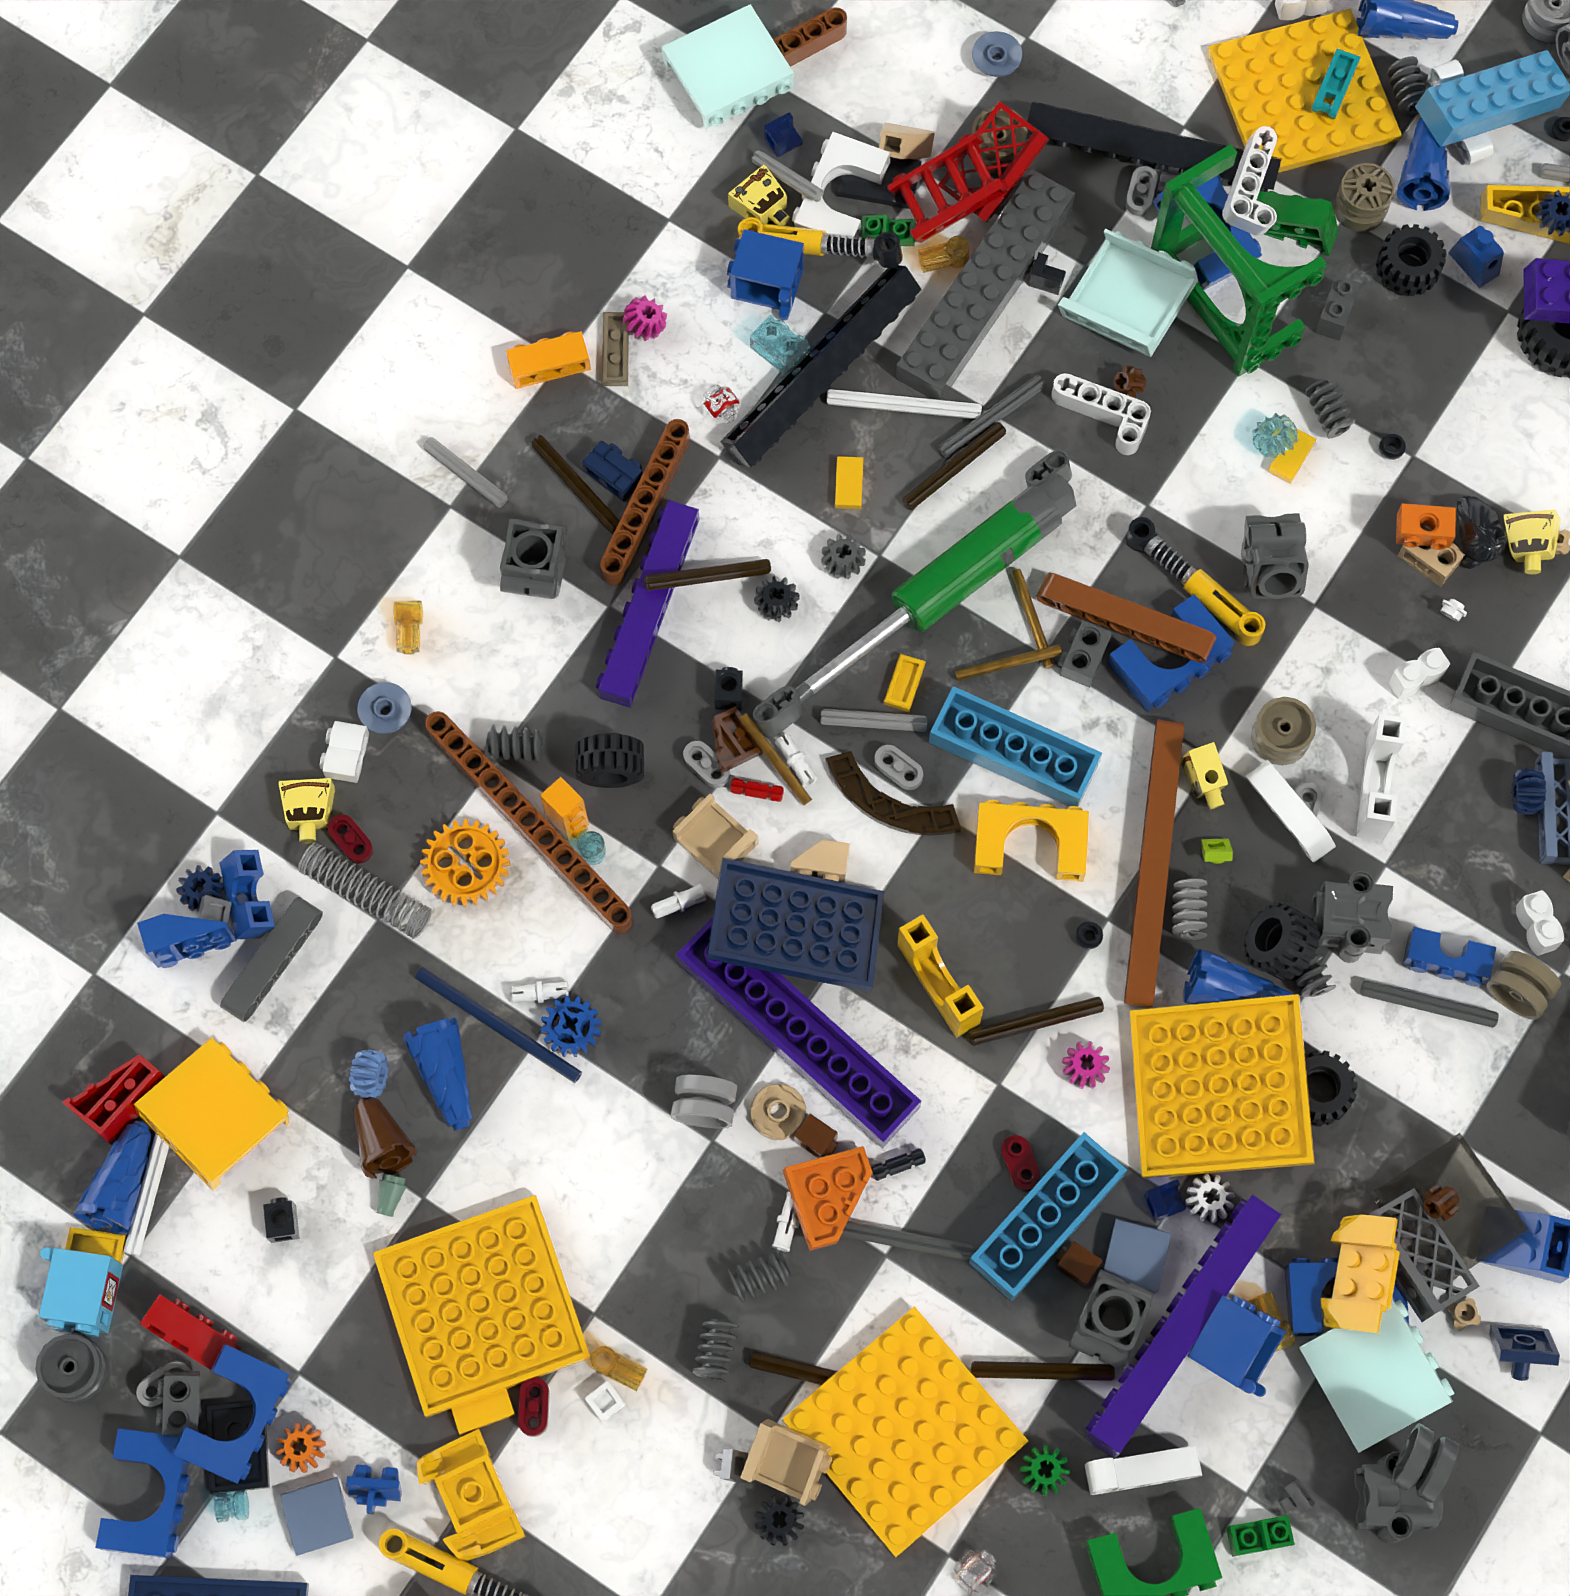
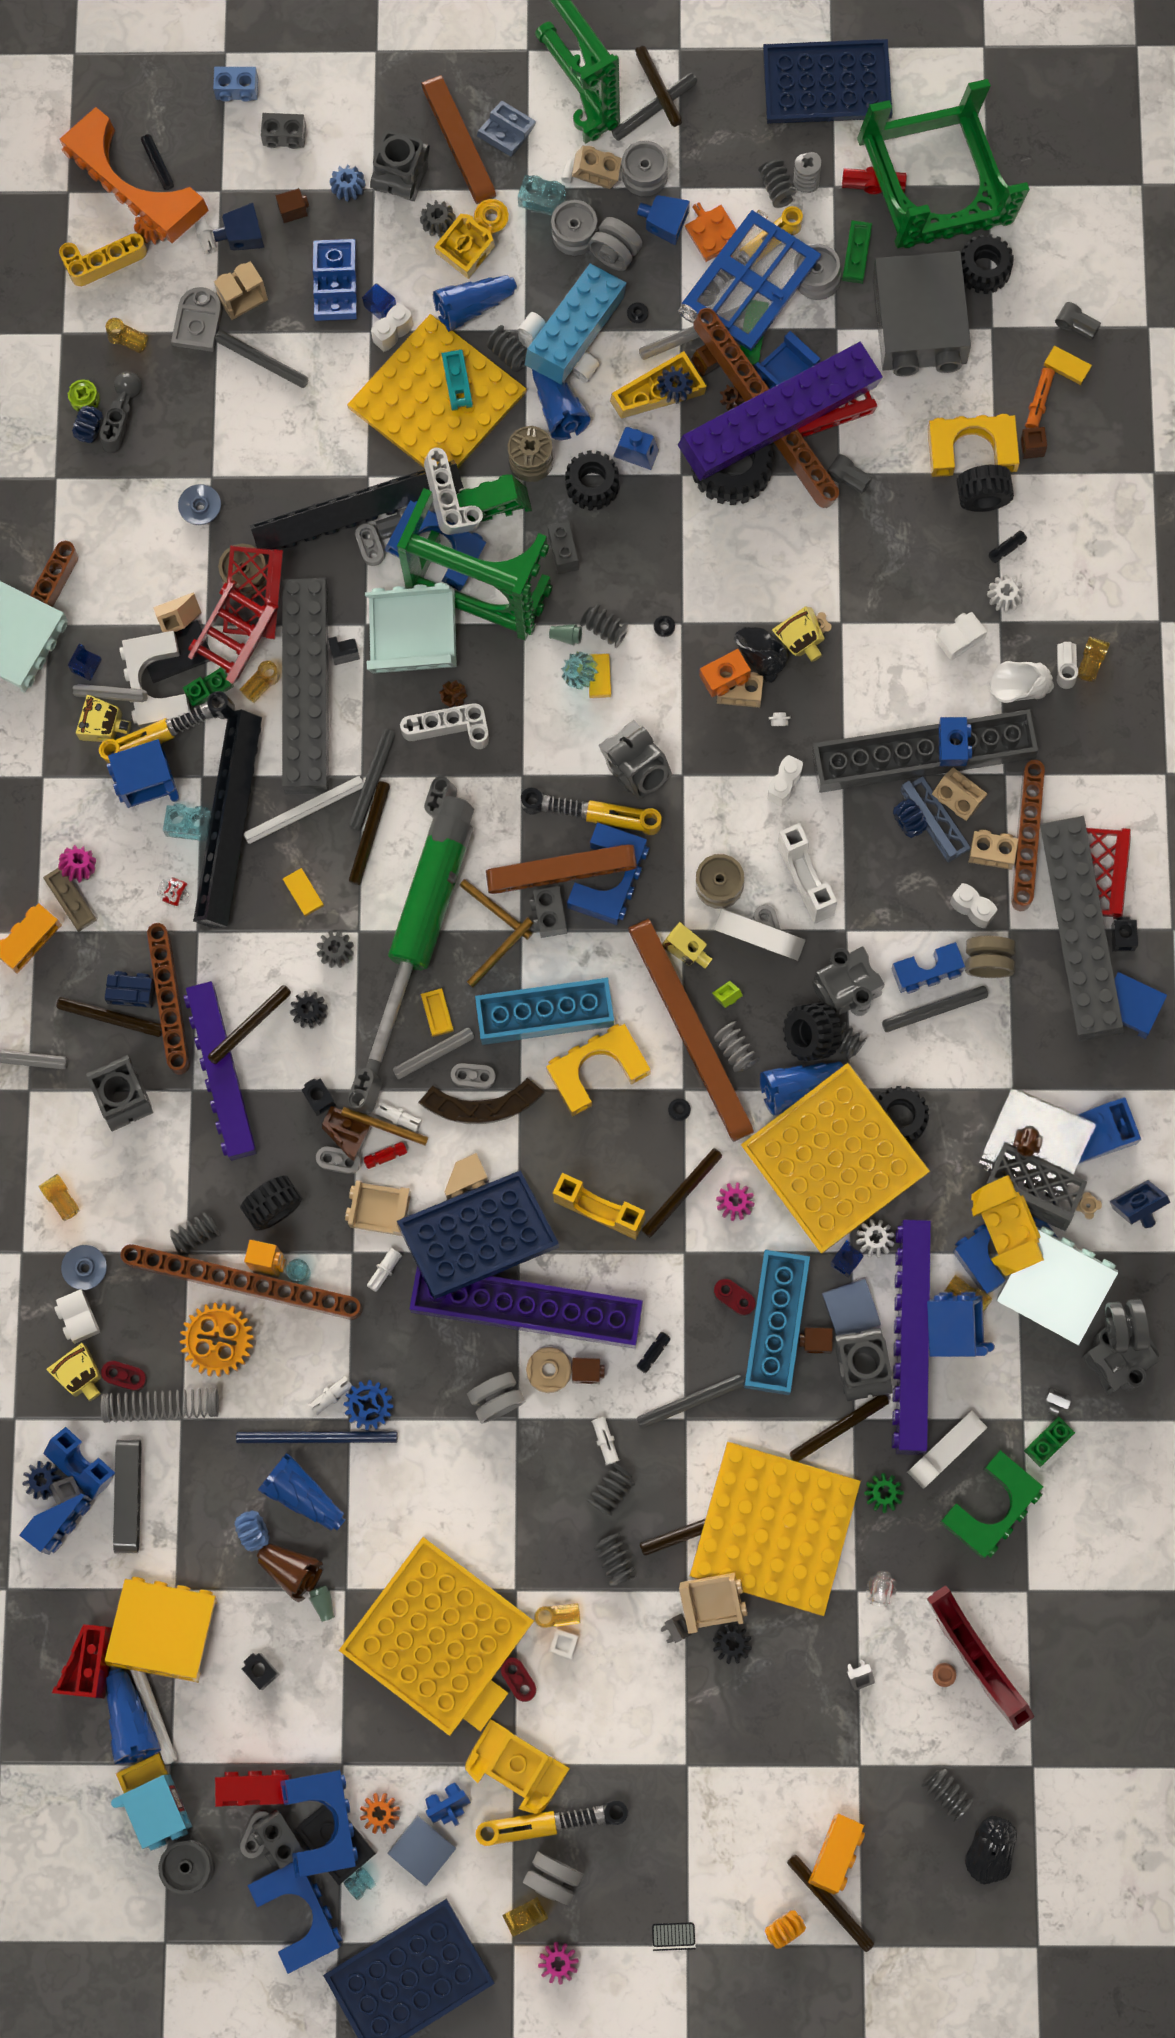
camera: 30 degrees left, 5 degrees up
orange plate [782,1146,873,1251] -> none
none -> sand green cone [549,624,582,646]

